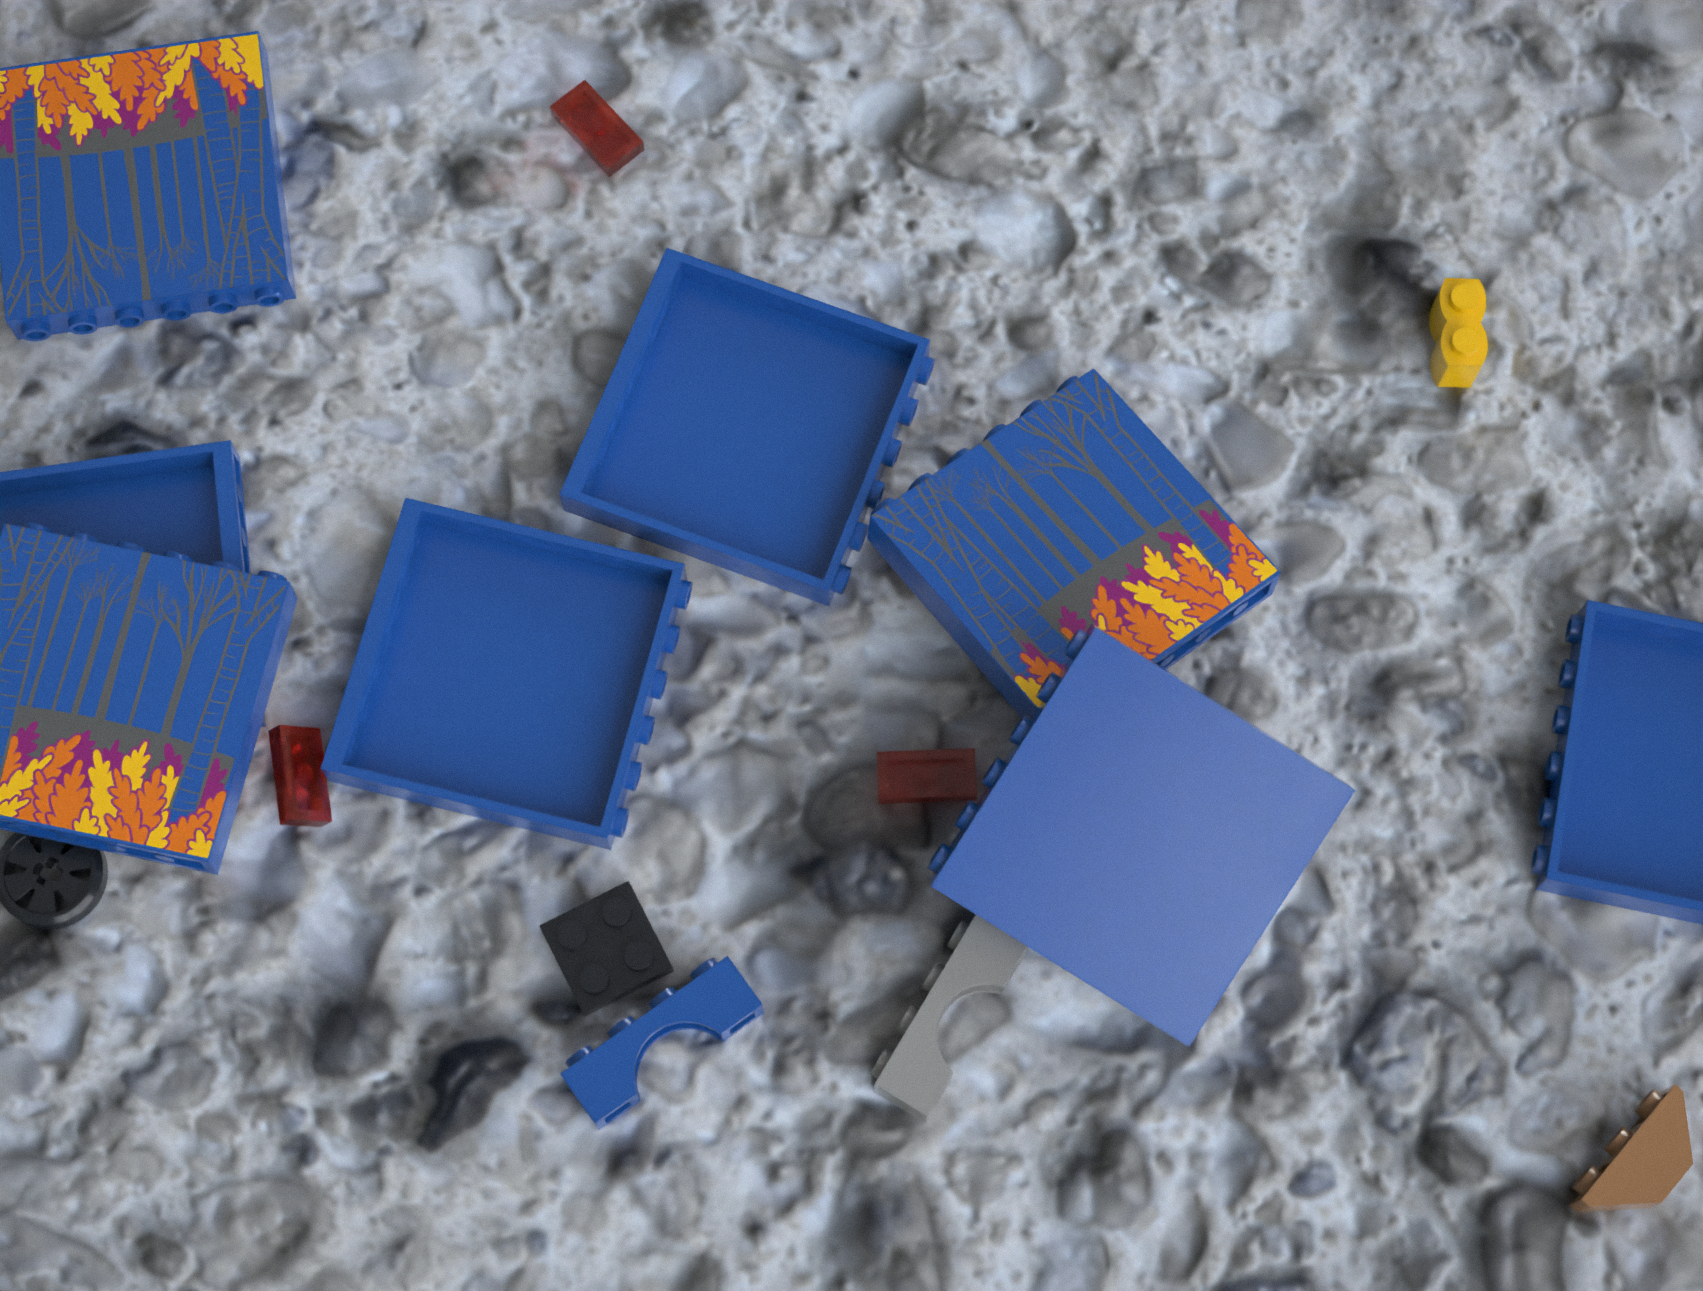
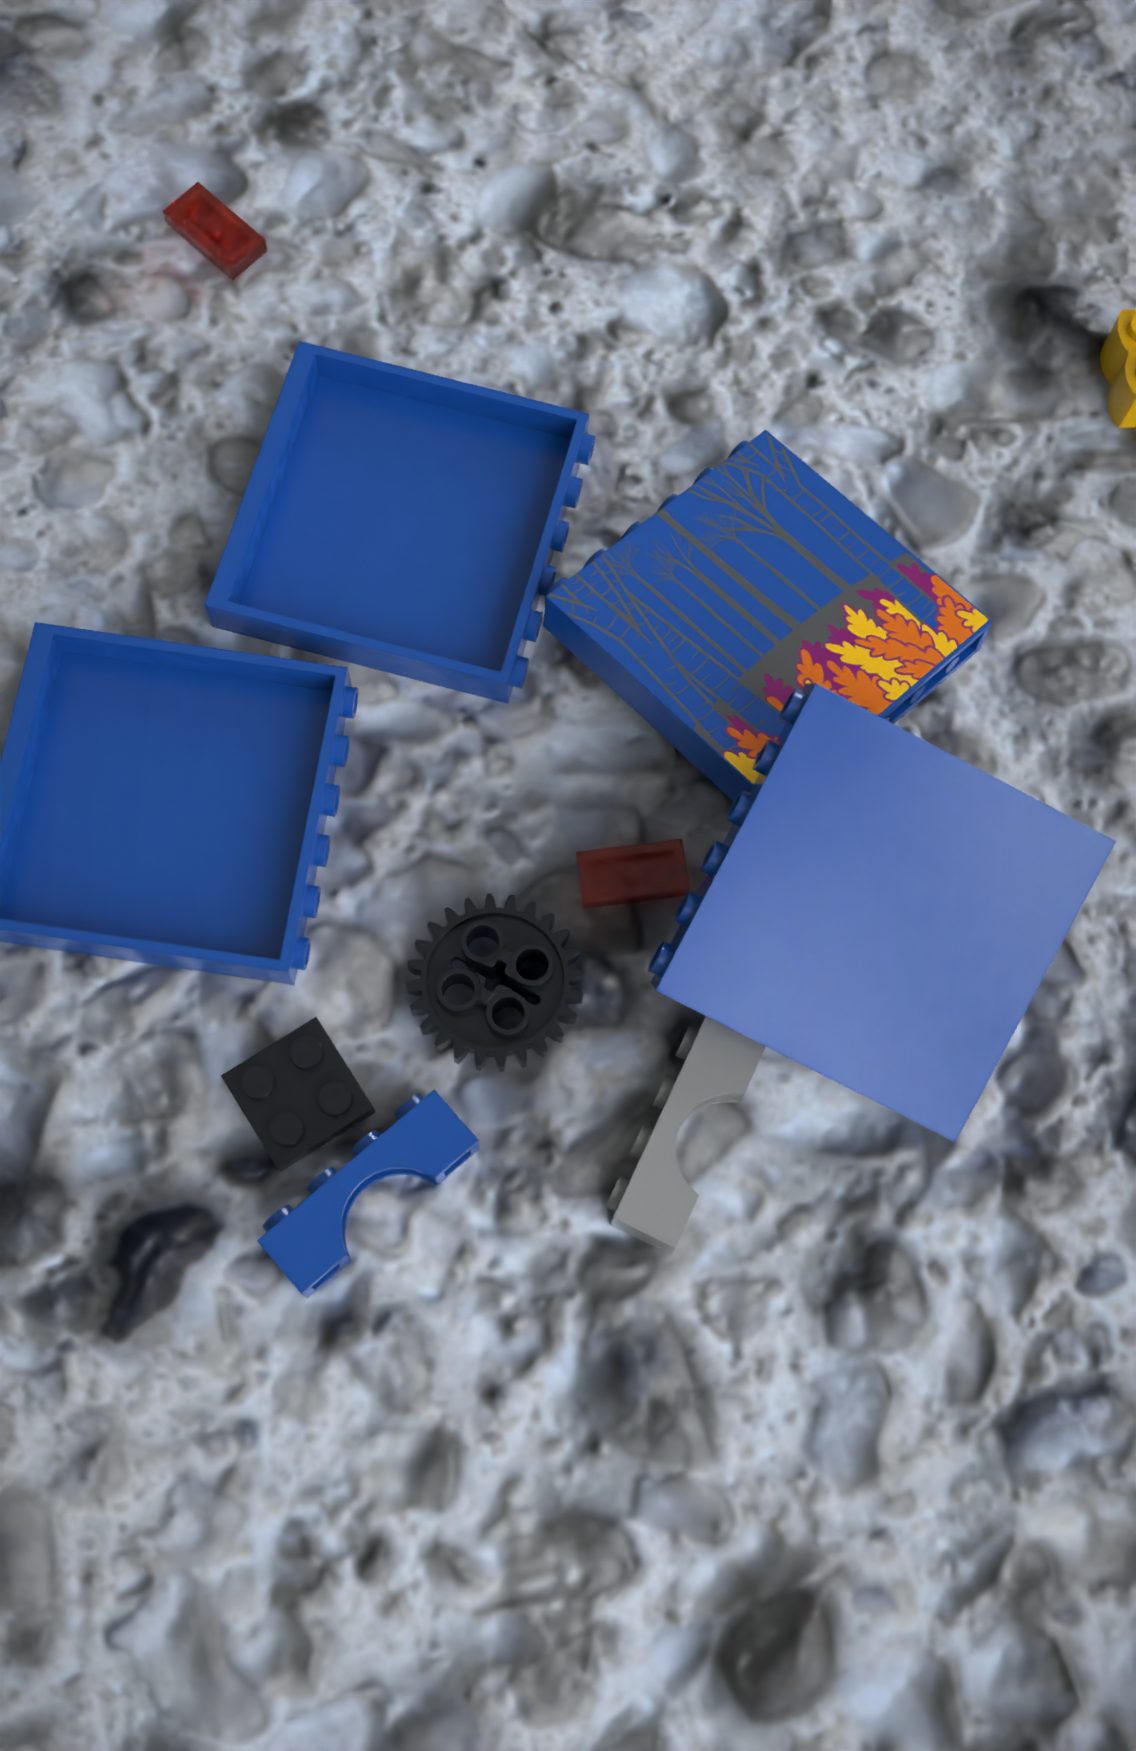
camera: 10 degrees left, 0 degrees up
none -> black gear [406,893,584,1072]

